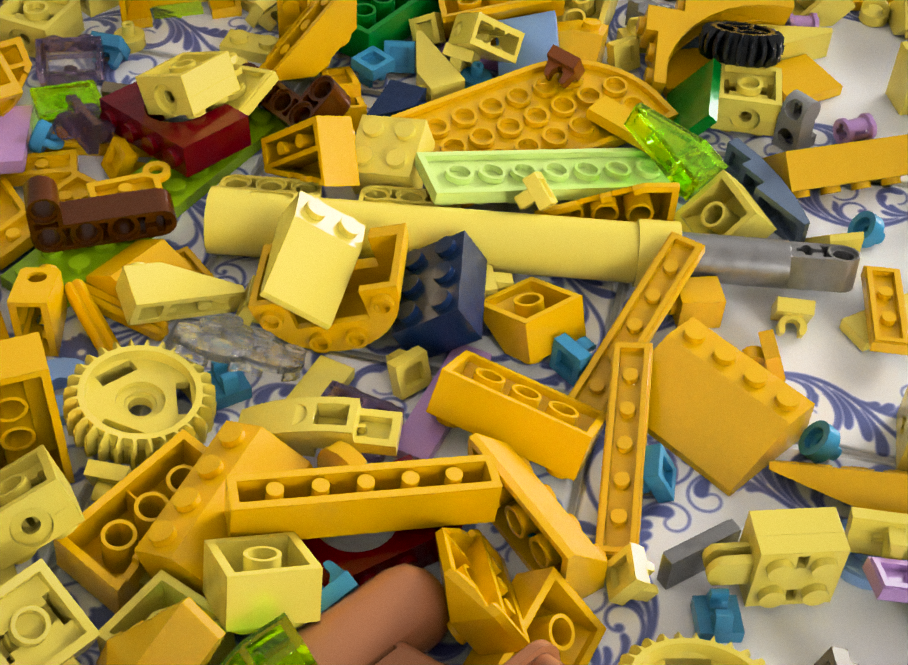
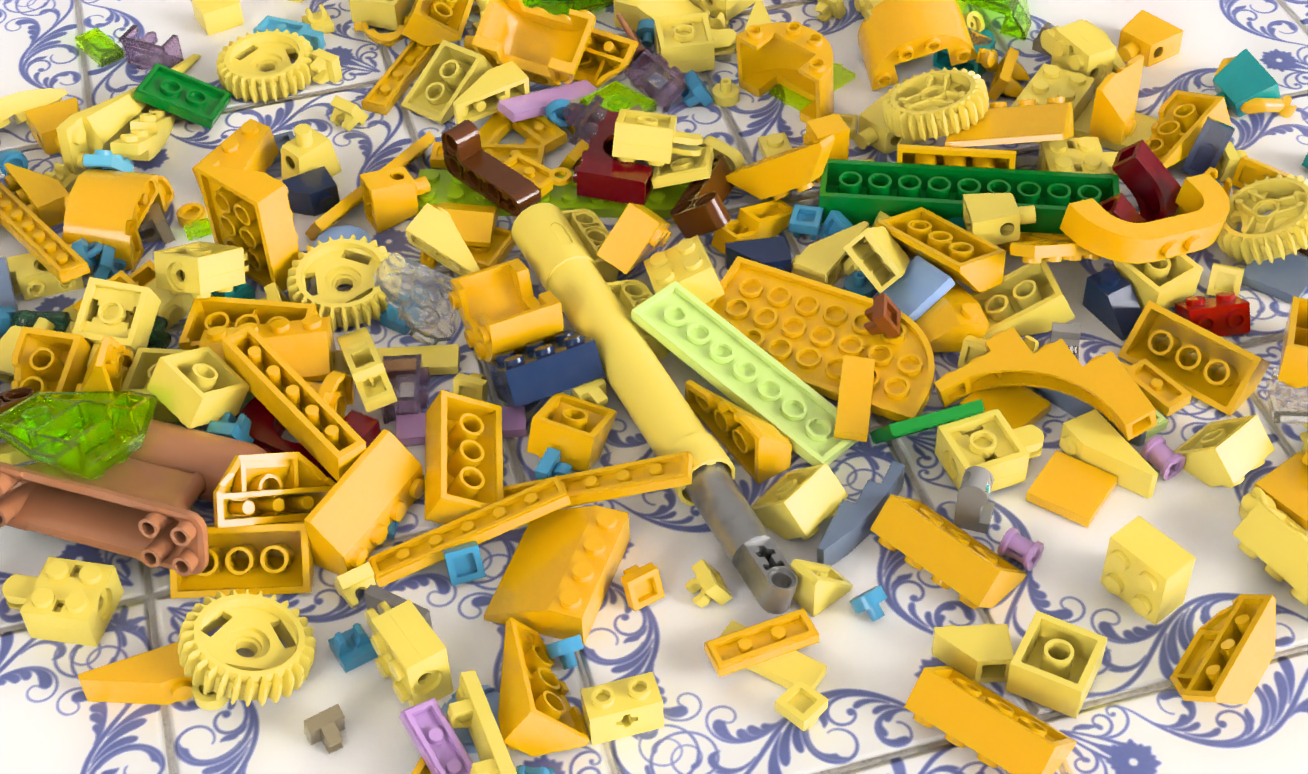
camera: 65 degrees right, 0 degrees up
yellow axle [64,279,121,352] -> none
light yellow slope [259,191,365,330] -> none
light yellow tile [514,172,558,211] -> none
clear neon green slope [624,102,728,201] -> none
yellow brick [667,276,726,328] -> none
black gear [698,20,785,68] -> none

